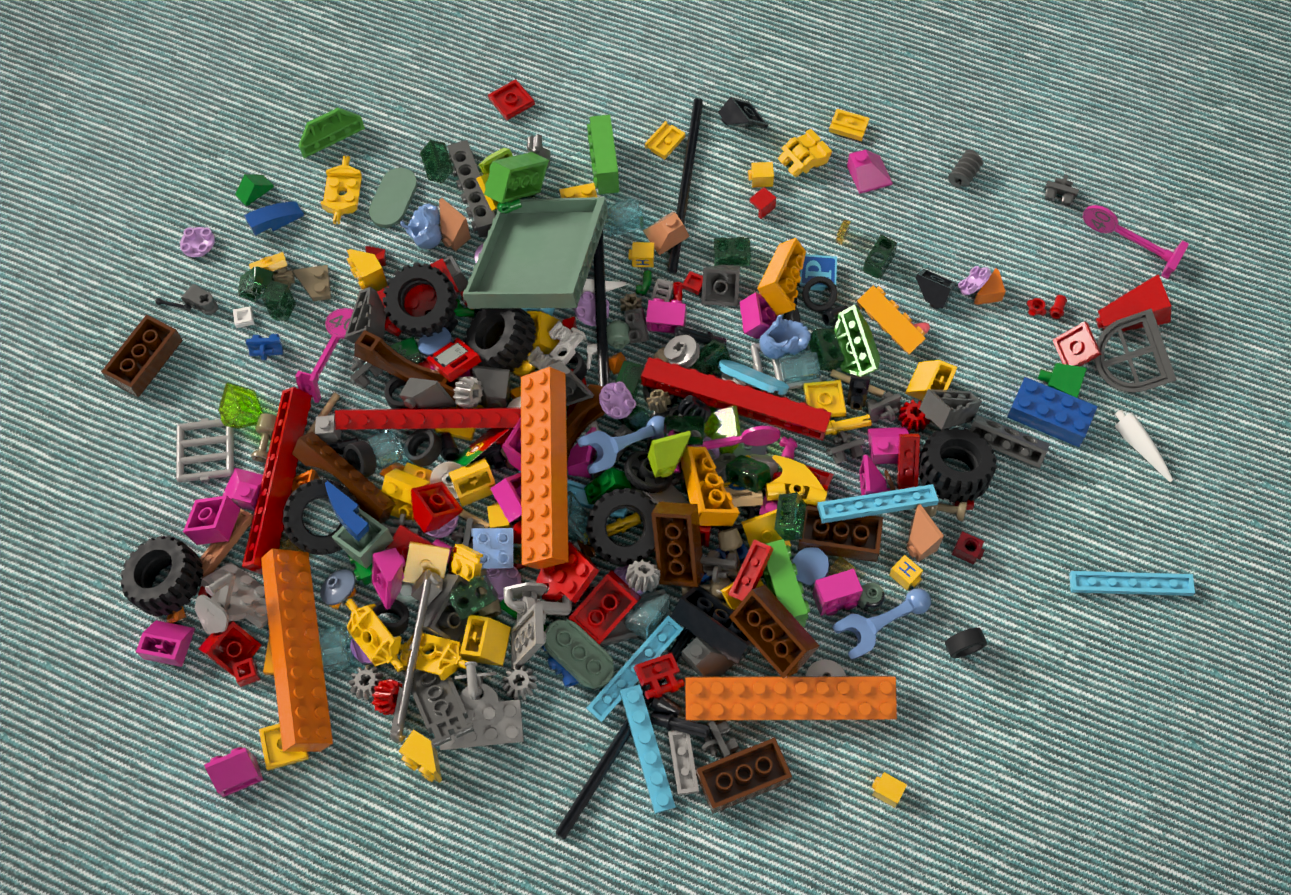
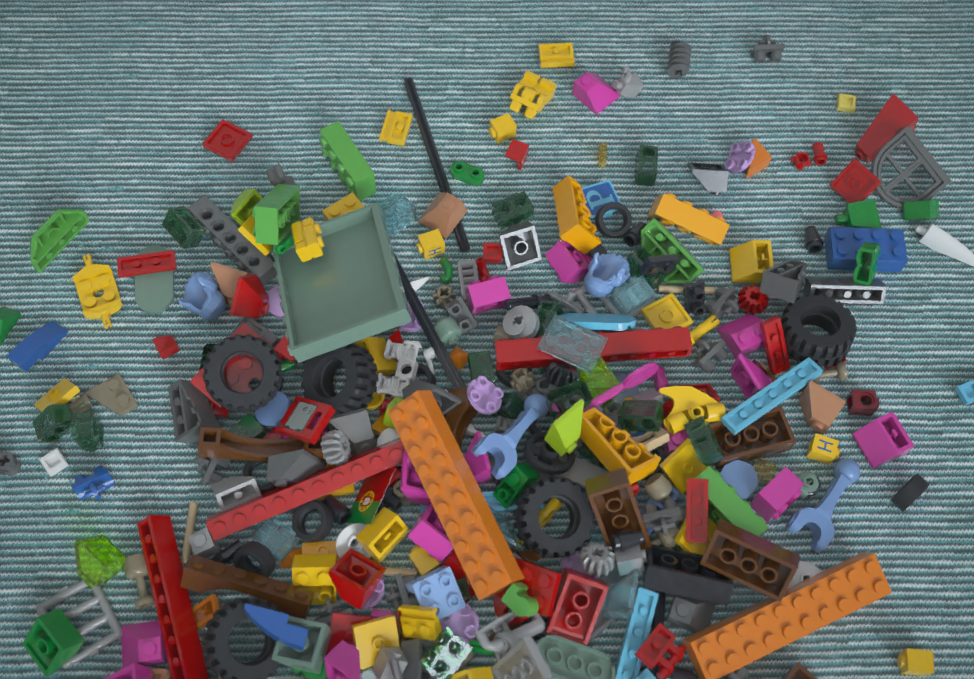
camera: 30 degrees left, 0 degrees up
dark pink piece [295,308,353,403] -> none
yellow slope [347,249,388,291] -> none
black slope [718,97,768,128] -> none
dark pink piece [1083,205,1189,279] -> none
none -> green slope [22,608,85,677]
none -> red plate [117,250,177,278]
none -> light grey slope [211,476,261,512]
none -> red slope [229,273,270,319]
none -> yellow brick [291,217,325,262]
none -> green plate [450,161,484,186]
none -> bright green leg [501,582,539,617]
none -> clear light blue plate [537,314,608,373]
none -> light grey piece [547,290,585,313]
none -> light grey piece [611,67,644,98]
none -> black cone [611,530,644,552]
none -> light grey brick [615,545,647,576]
none -> black plate [639,254,680,275]
none -> black cone [805,226,824,253]
none -> light yellow tile [837,93,856,113]
none -> dark pink slope [852,412,914,469]
none -> green brick [853,242,881,286]
none -> green slope [903,199,939,220]

